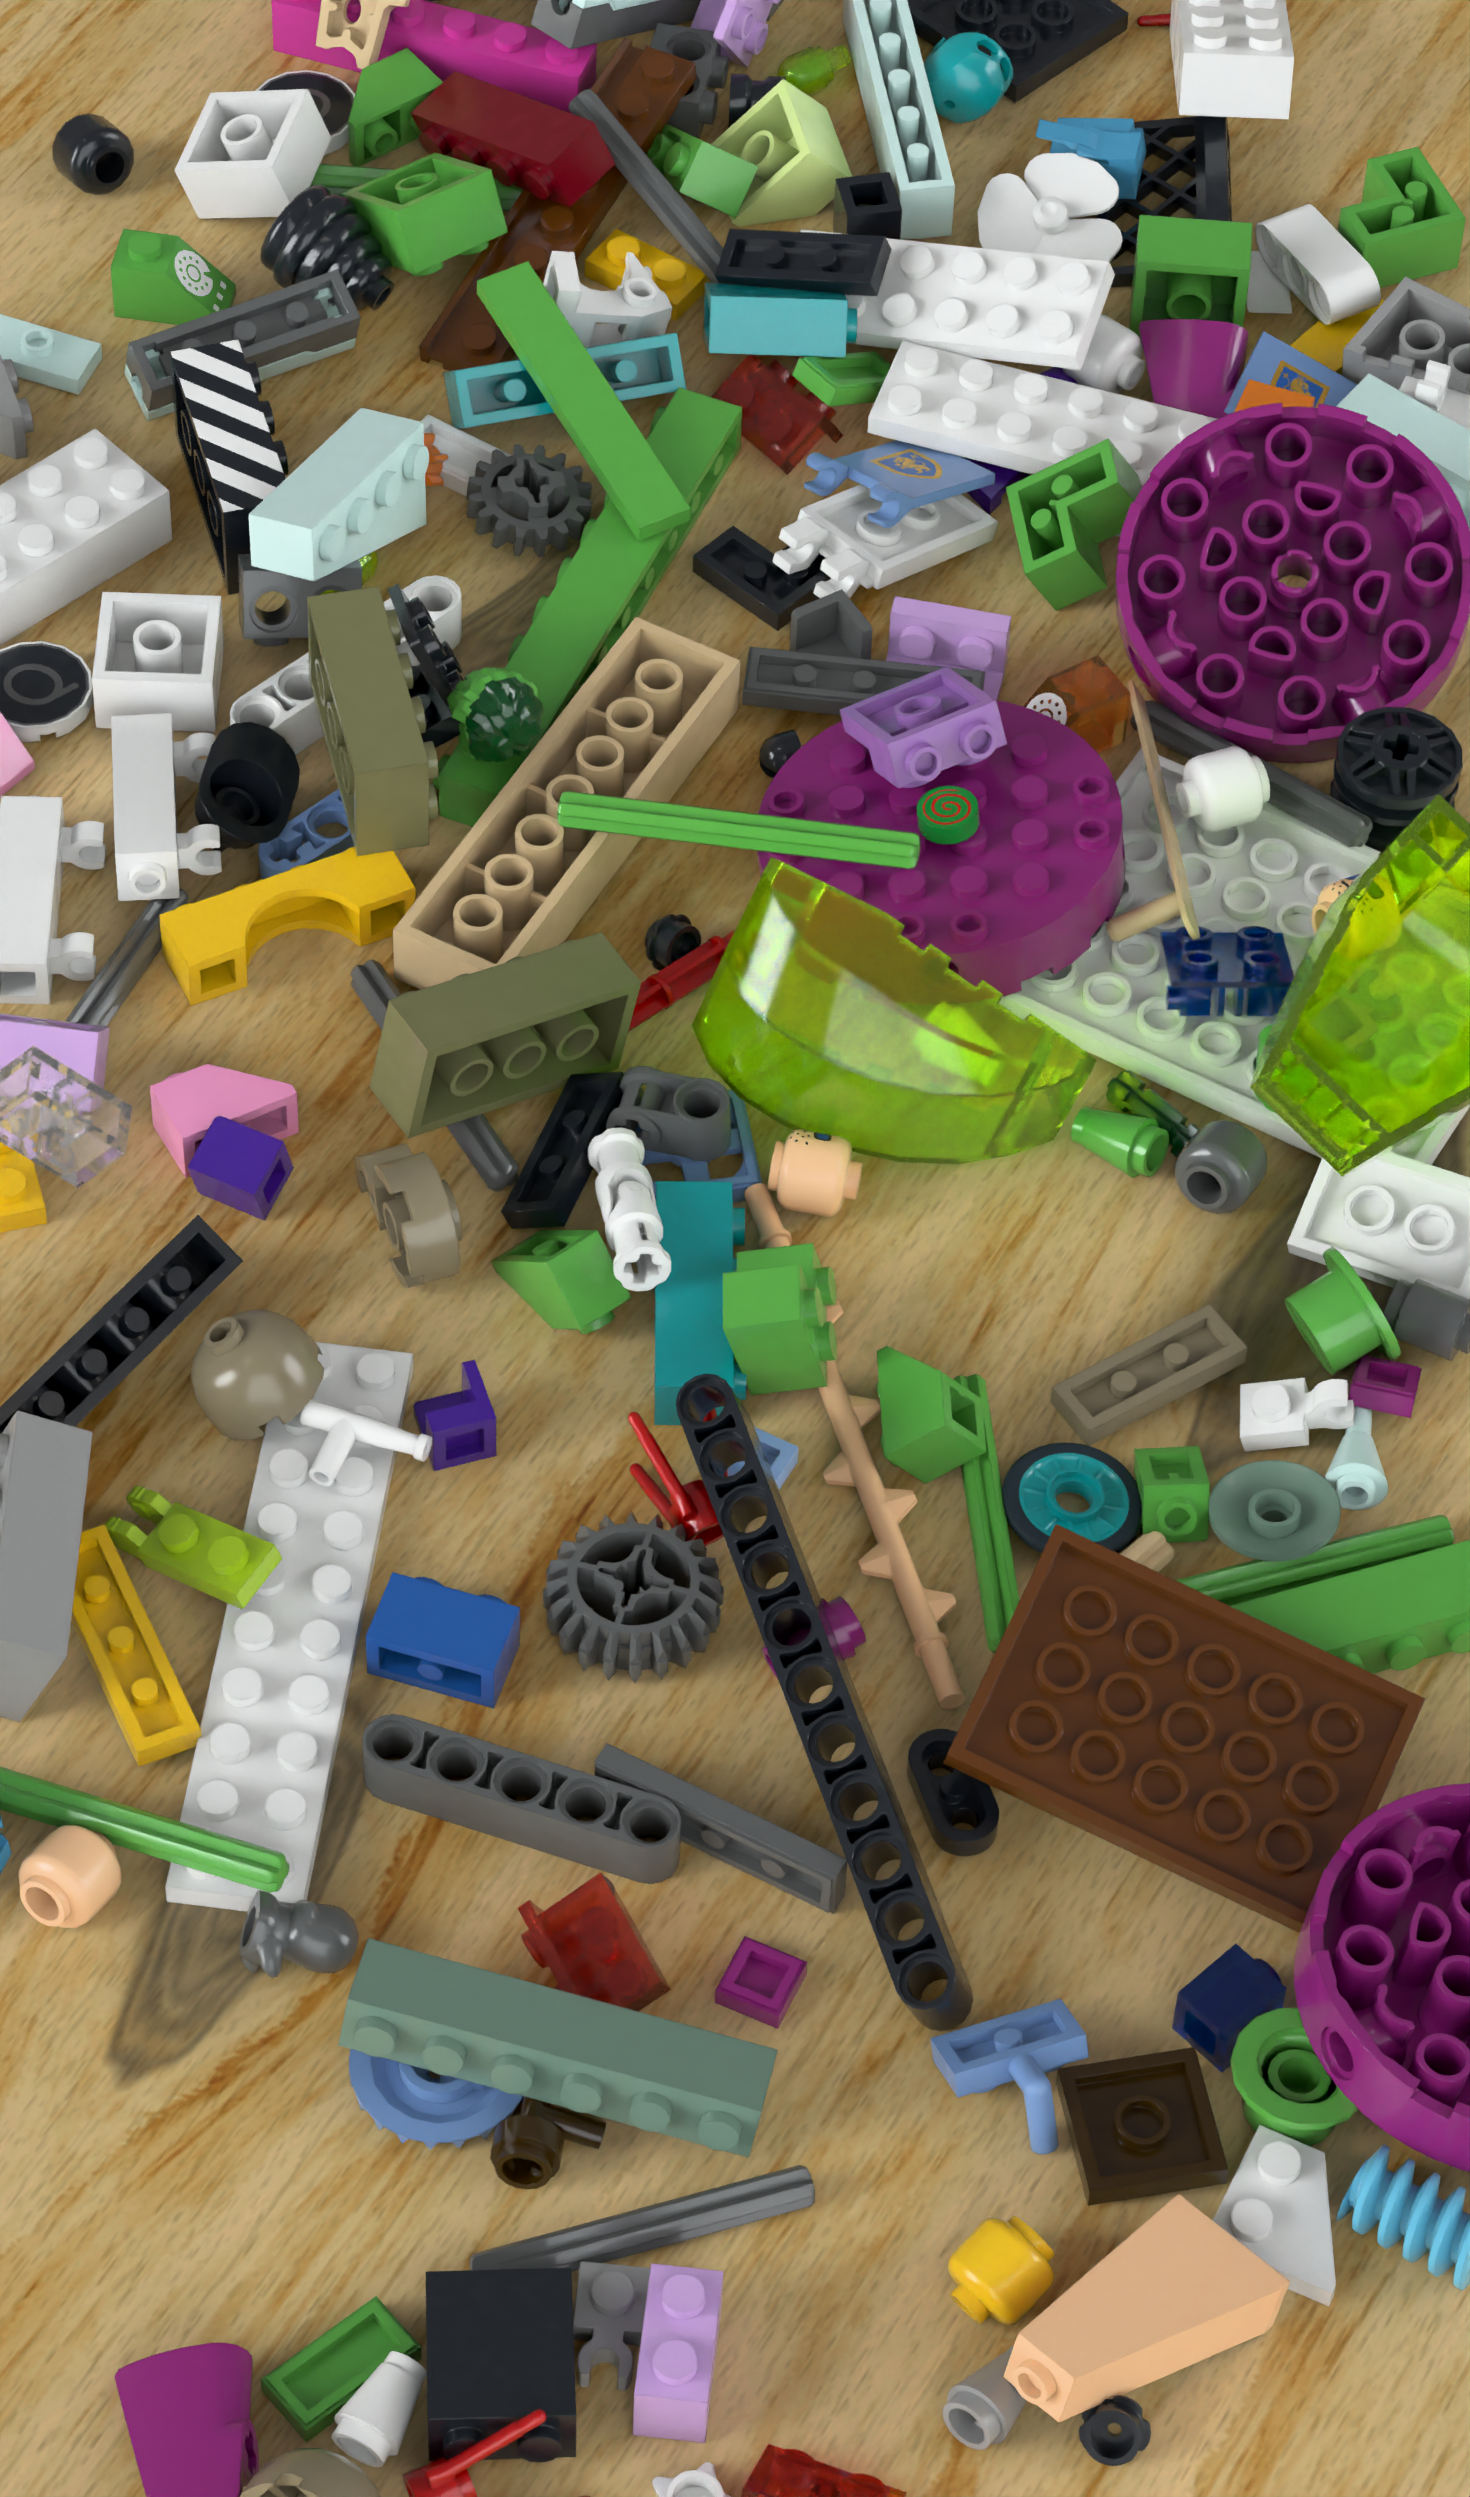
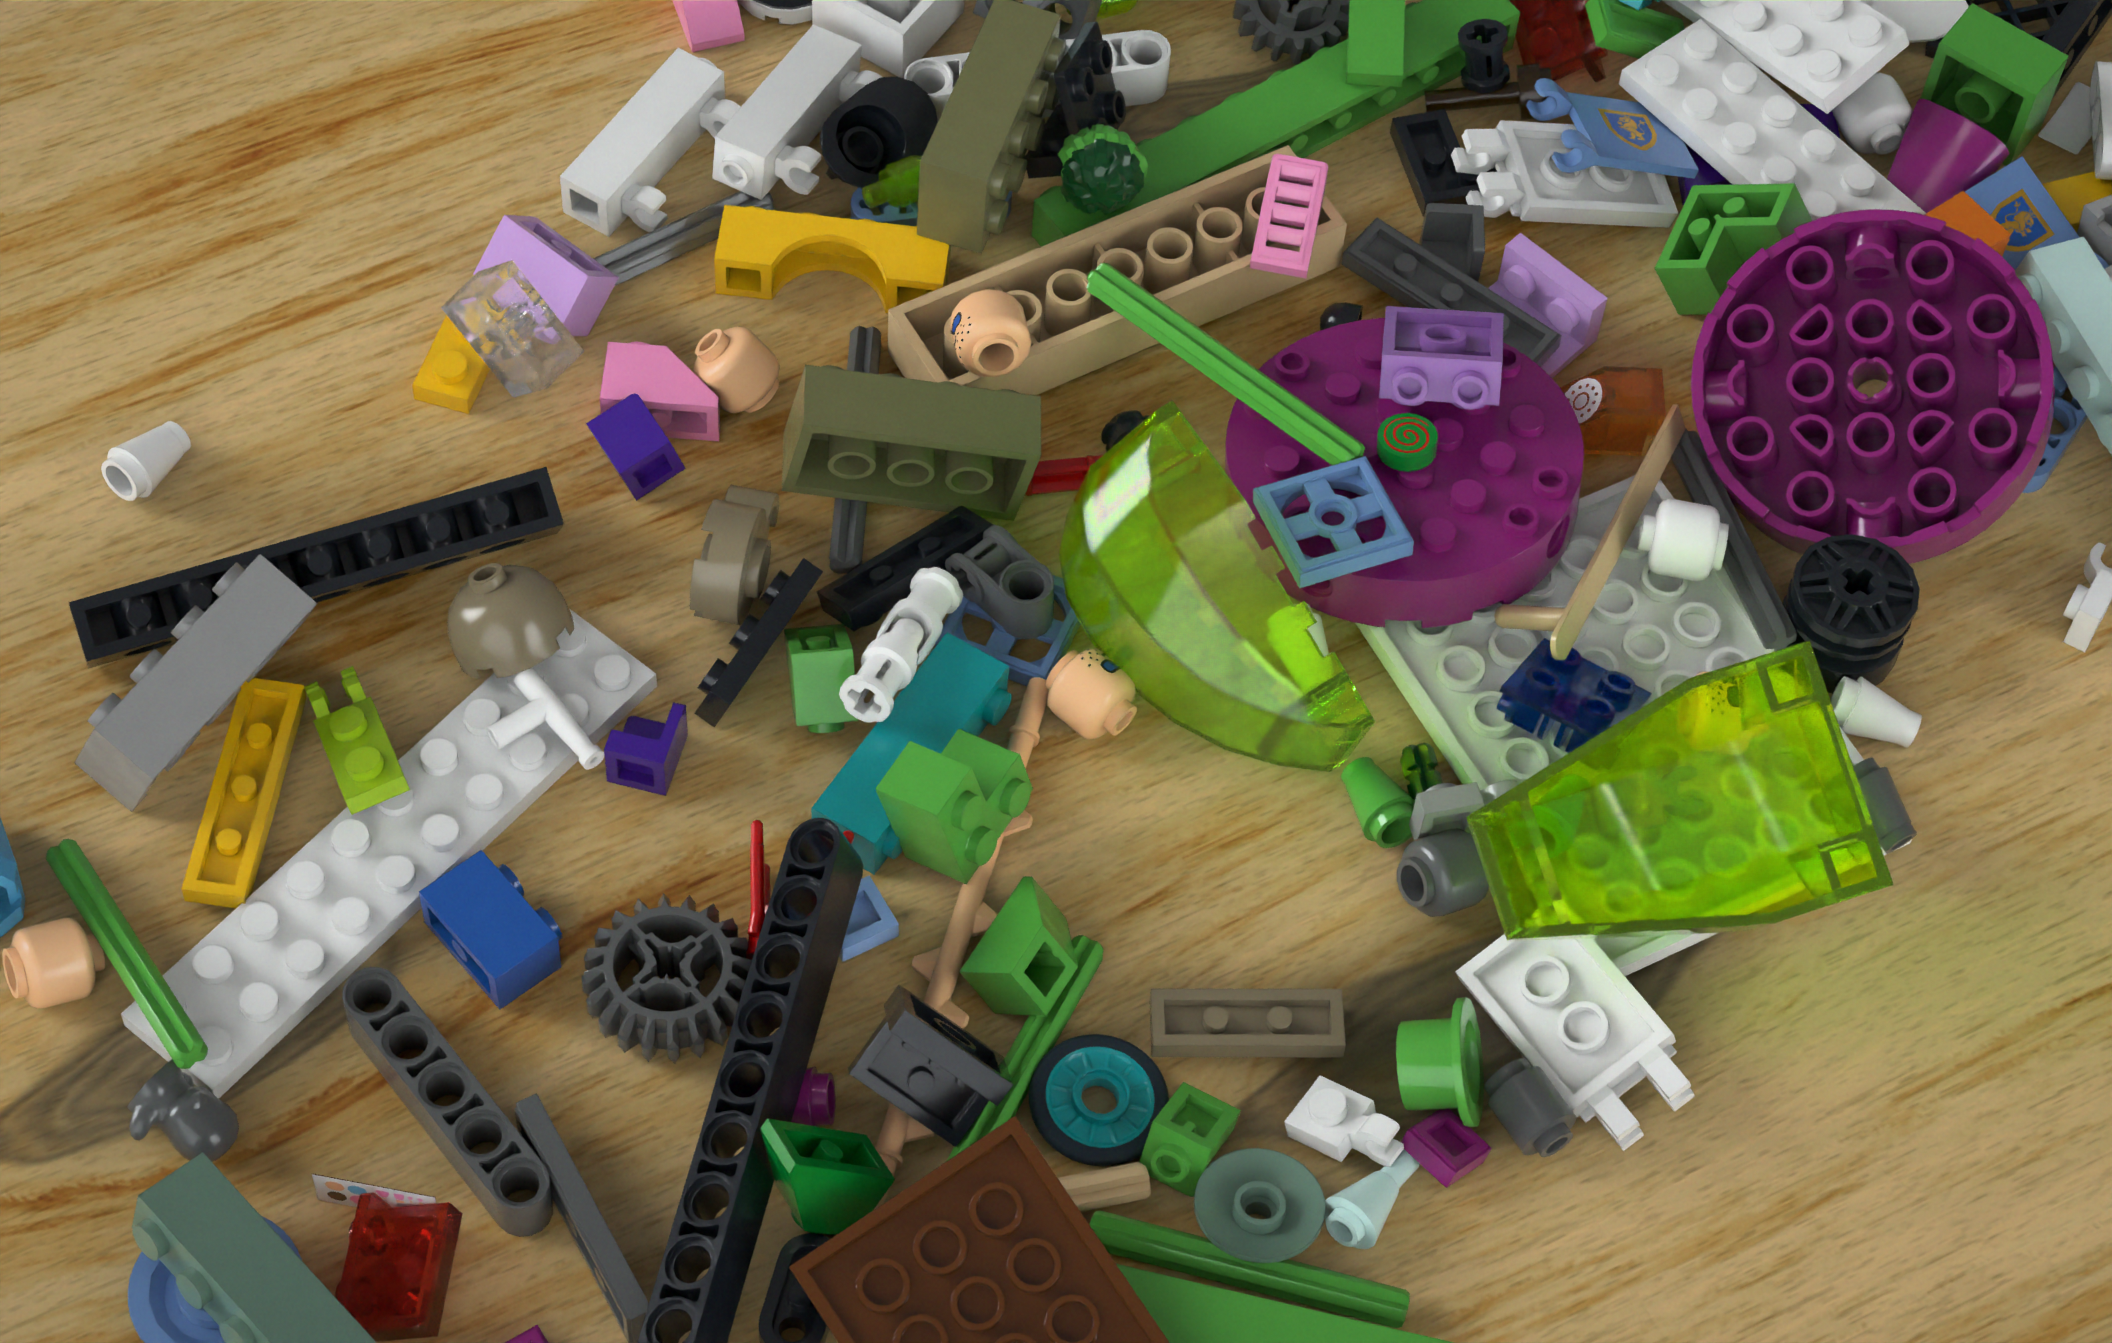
camera: 30 degrees right, 5 degrees up
none -> white sticker [312,1174,440,1223]
none -> light nougat head [693,326,780,413]
none -> black plate [694,558,823,727]
none -> green slope [760,1118,895,1235]
none -> black bracket [848,985,1013,1147]
none -> clear neon green cylinder [862,155,922,208]
none -> light nougat head [949,289,1031,377]
none -> bright pink slope [1250,154,1328,279]
none -> medium blue piece [1253,456,1414,589]
none -> light grey plate [1409,779,1524,840]
none -> dark brown piece [1425,63,1552,120]
none -> black bush [1458,19,1510,93]

